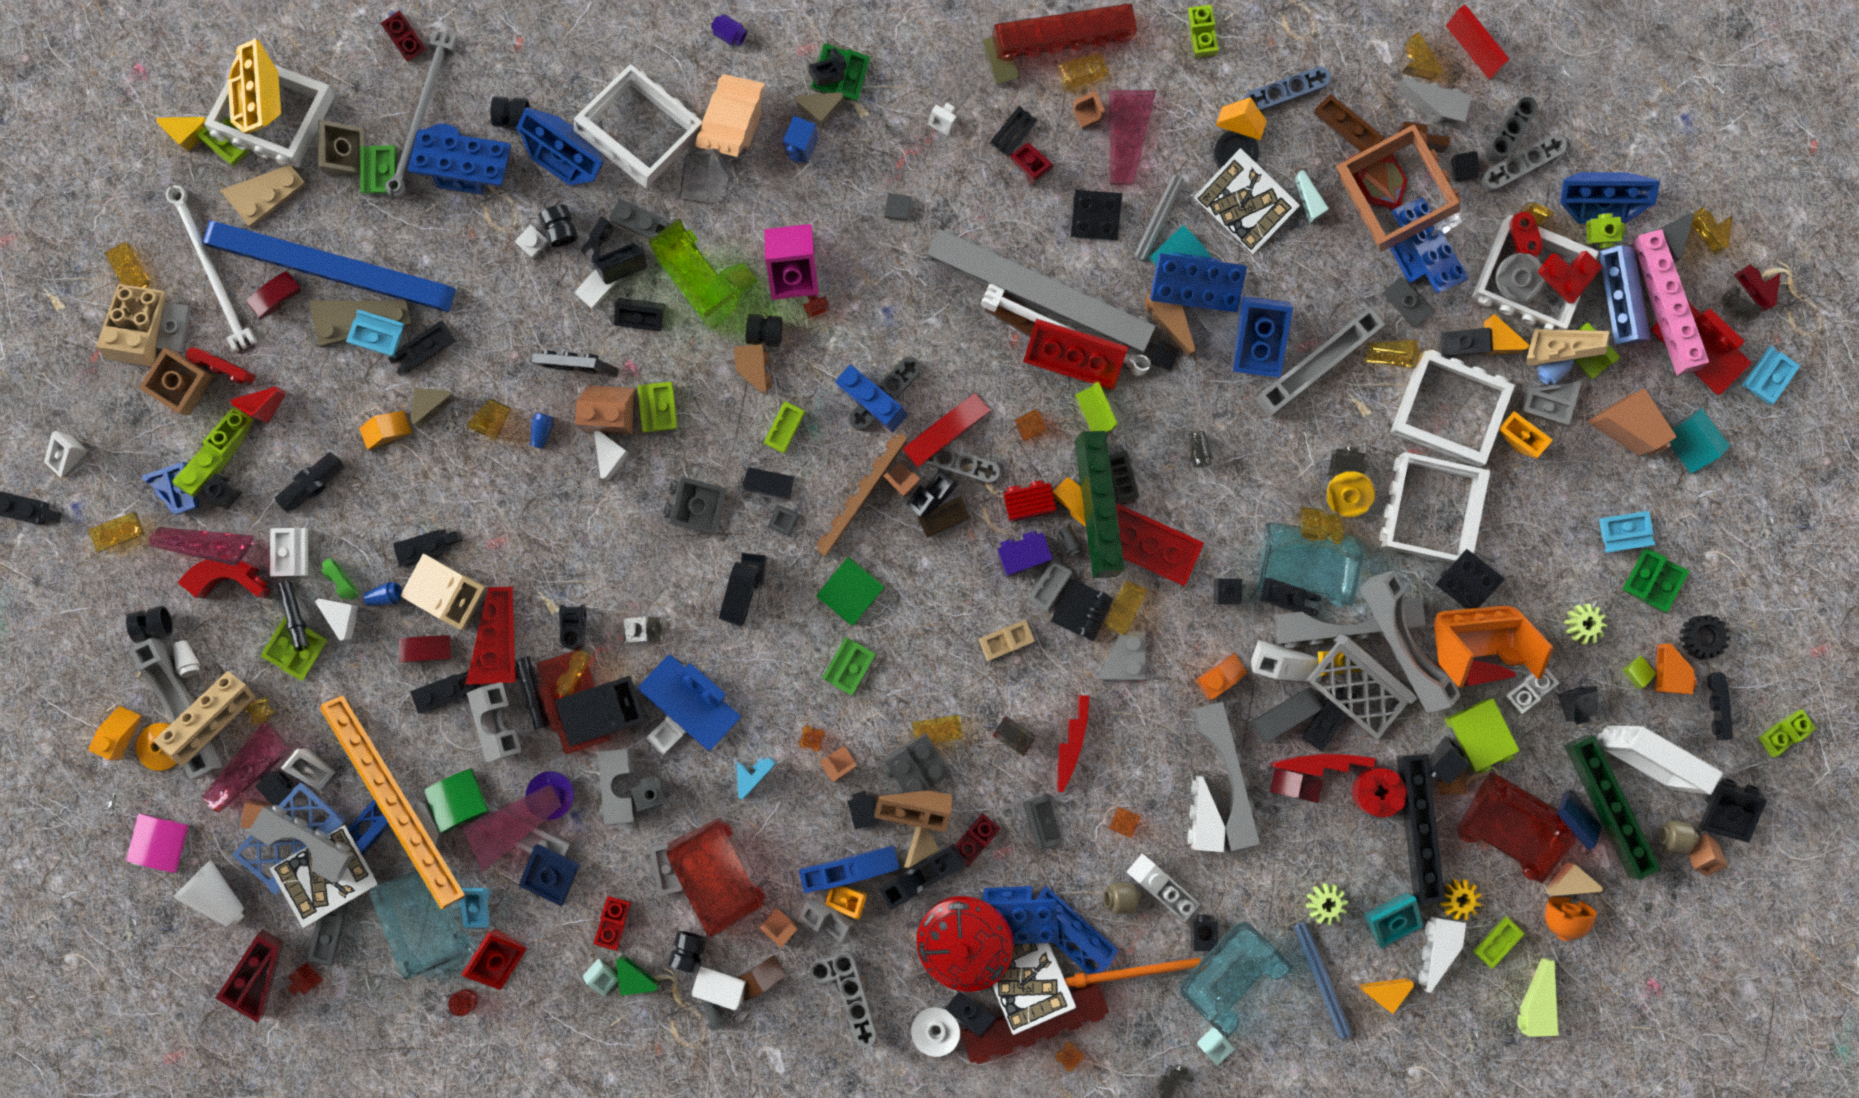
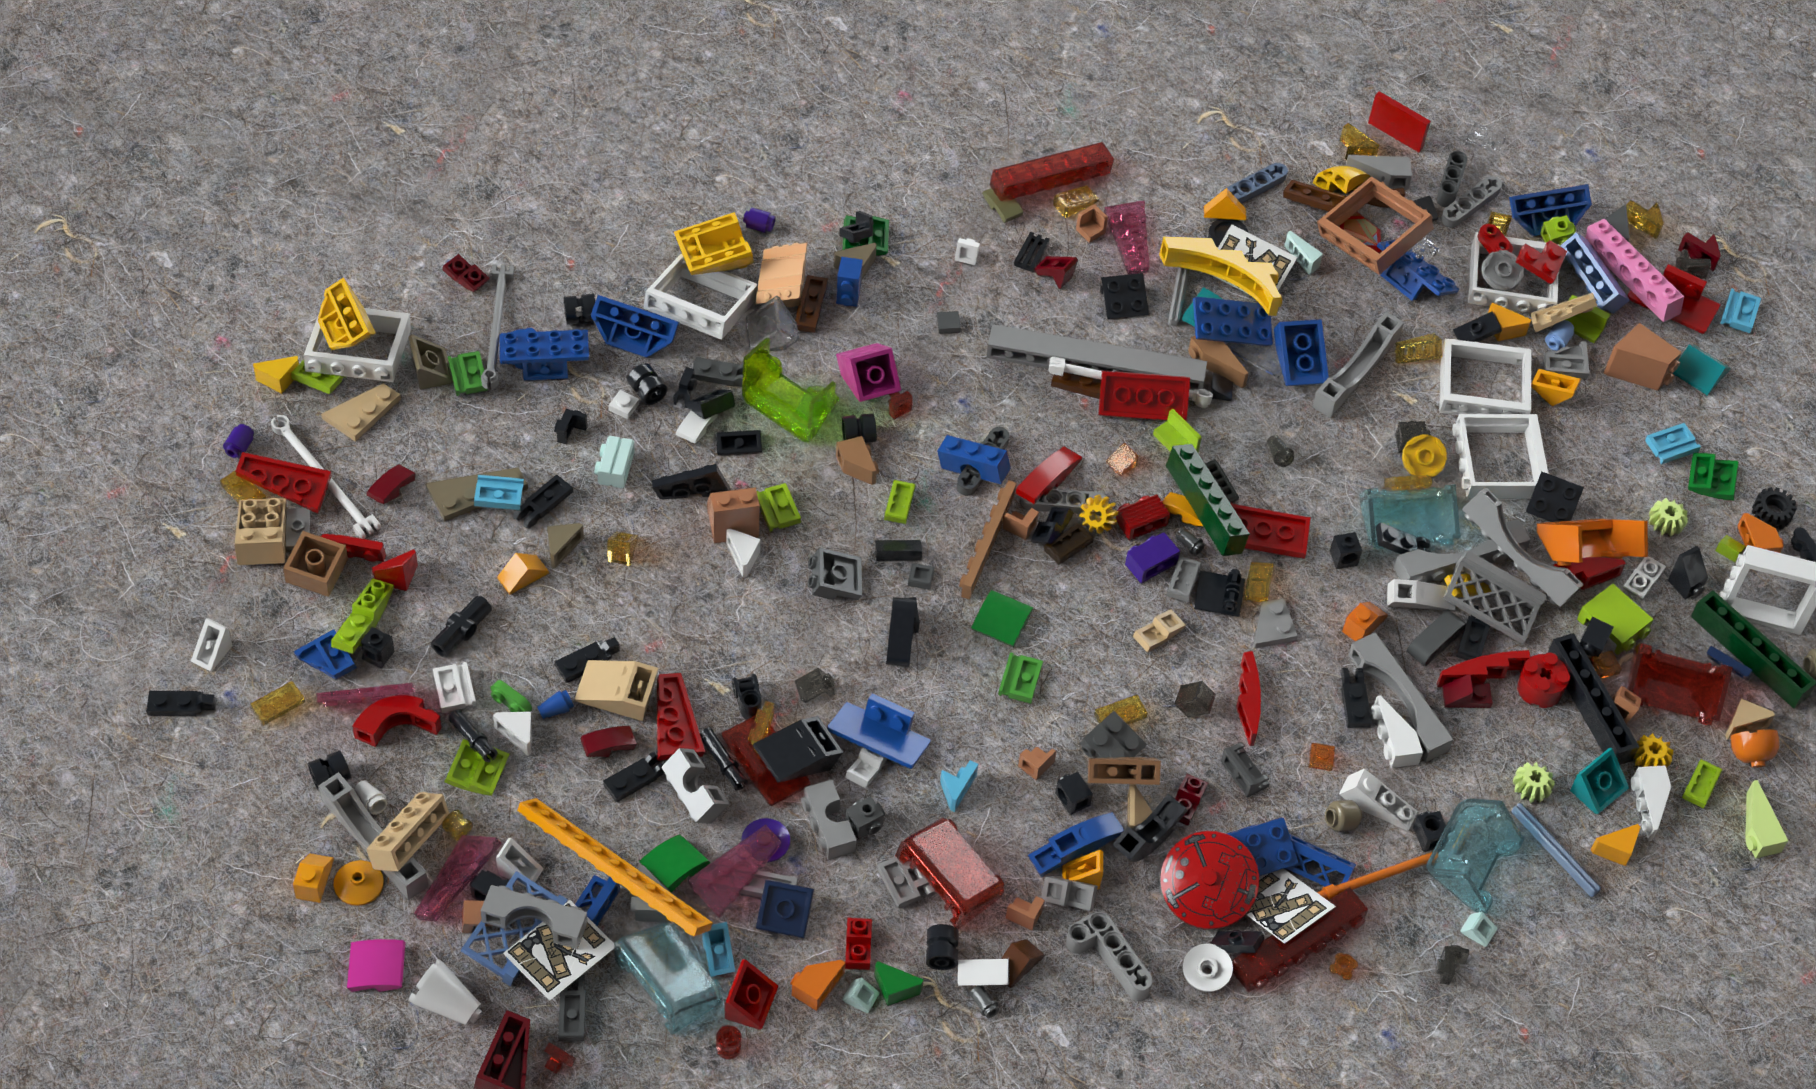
camera: 20 degrees left, 30 degrees down
blue beam [202,220,456,312] -> none
blue cone [530,412,555,449] -> none
clear orange plate [798,725,825,752] -> none
lime slope [1188,5,1219,58] -> none
dark grey plate [1382,276,1433,328] -> none
none -> dark purple brick [223,424,254,458]
none -> red wing [235,452,332,514]
none -> black bracket [554,409,588,444]
none -> light aqua brick [594,436,635,488]
none -> yellow slope [674,212,754,275]
none -> orange slope [791,960,845,1011]
none -> reddish brown plate [794,275,828,333]
none -> yellow gear [1079,495,1119,534]
none -> yellow arch [1159,236,1282,316]
none -> yellow brick [1313,166,1370,194]
none -> black hinge [1341,668,1372,728]
none -> nougat panel [1612,686,1641,724]

